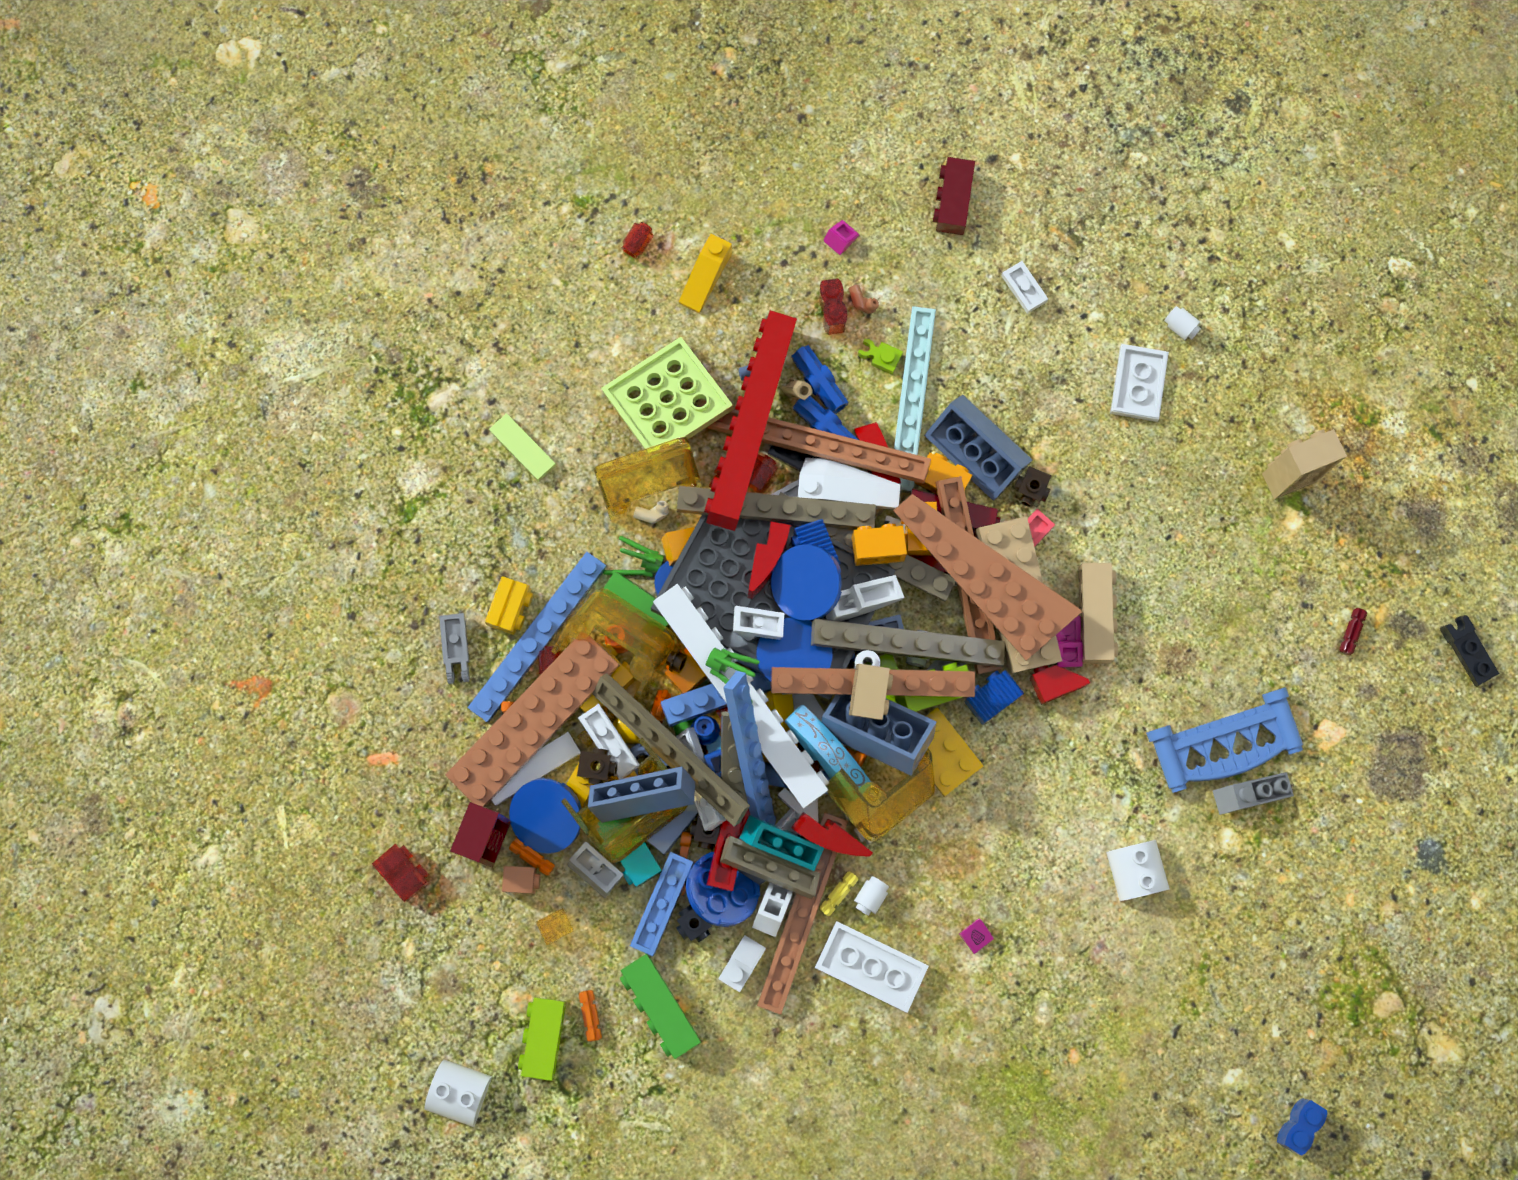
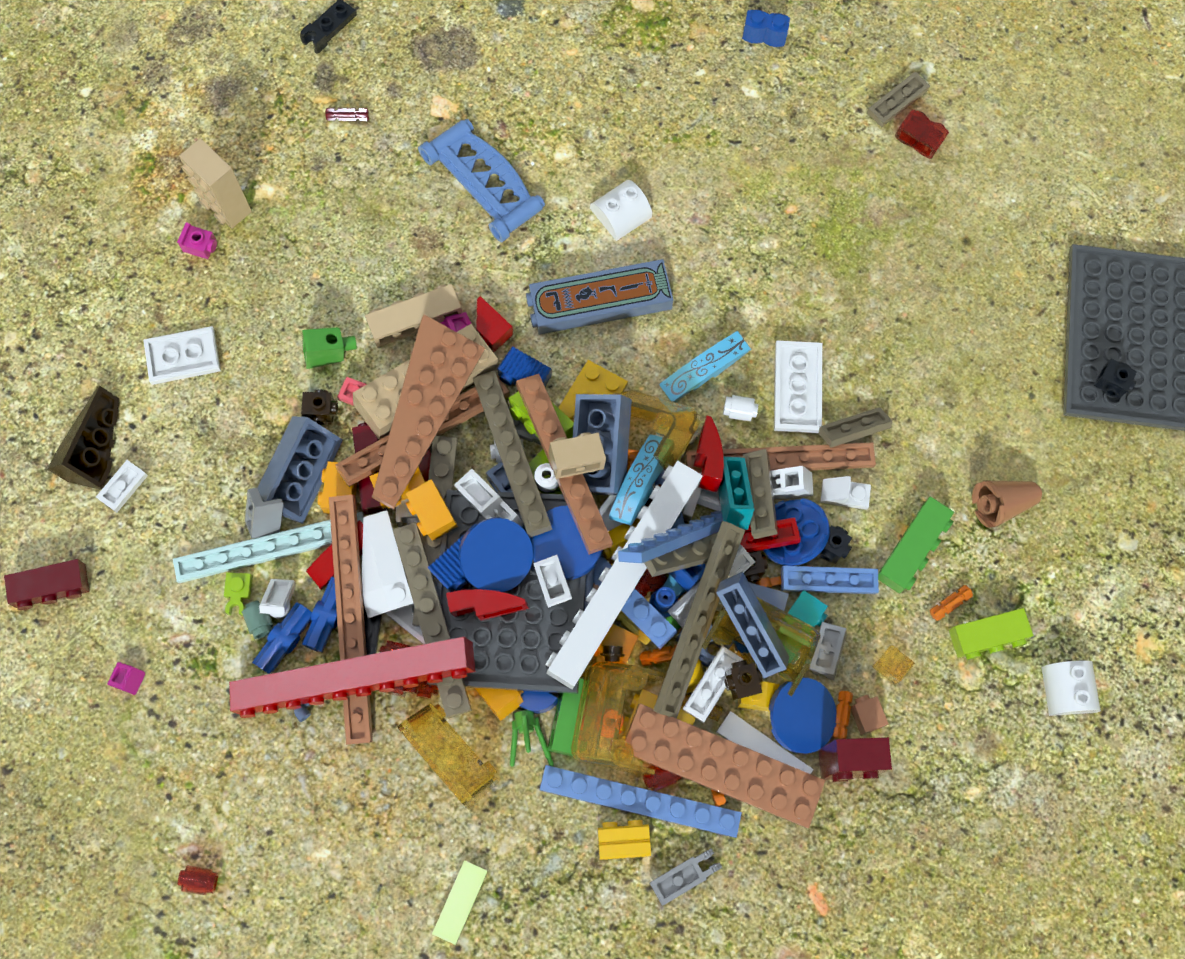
camera: 115 degrees left, 5 degrees down
clear red brick [372,844,430,903] -> none
yellowish green piece [601,337,734,462] -> none
white arm [633,501,669,524] -> none
yellow slope [679,234,732,314] -> none
bright green plant [705,648,760,703] -> none
tan bar [780,377,812,400] -> none
clear red brick [819,278,848,335] -> none
light yellow axle [819,871,858,916] -> none
nougat arm [848,284,879,314] -> none
dark pink slope [959,918,994,954] -> none
white brick [1164,306,1201,340] -> none
light grey slope [1213,772,1294,815] -> none
none -> dark brown wedge [47,386,119,490]
none -> dark pink brick [177,222,217,259]
none -> sand green brick [242,600,273,639]
none -> light grey panel [245,488,283,539]
none -> white tile [259,579,295,618]
none -> bright green torso [302,327,357,369]
none -> brick [526,259,673,335]
none -> medium azure slope [659,331,752,404]
none -> dark tan plate [819,407,892,448]
none -> nougat cone [972,480,1042,528]

